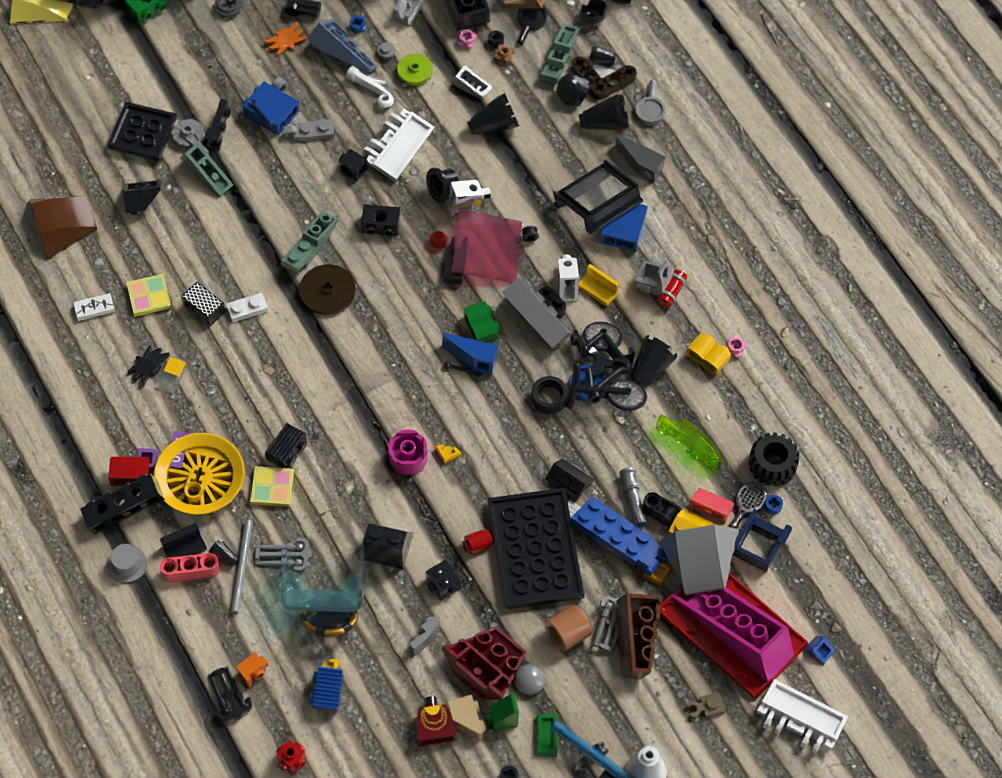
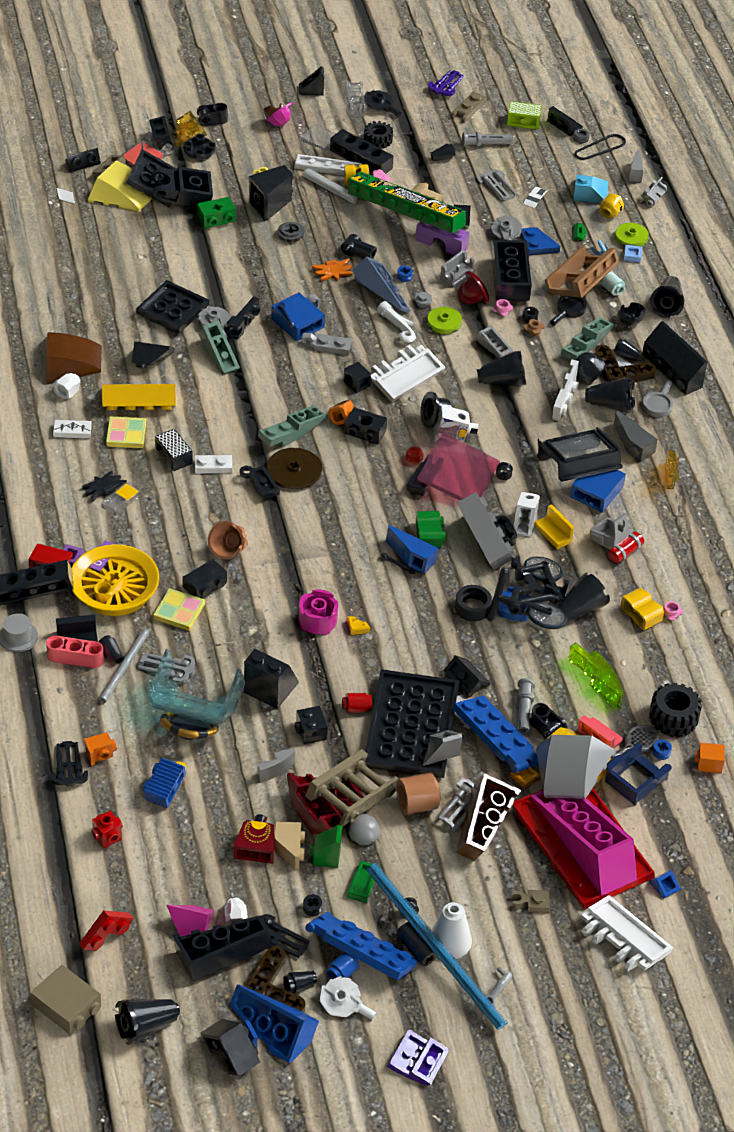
camera: 15 degrees right, 15 degrees down
none -> white rock [53,373,80,399]
none -> yellow slope [102,384,176,410]
none -> nougat helmet [208,521,248,559]
none -> black hinge [239,465,280,500]
none -> dark tan fence [305,749,398,827]
none -> orange rock [328,399,354,425]
none -> light grey slope [422,730,462,766]
none -> dark red helmet [458,271,489,305]
none -> white wing [552,359,579,421]
none -> black slope [642,321,708,395]
none -> clear yellow wing [665,450,679,489]
none -> orange brick [694,742,725,774]

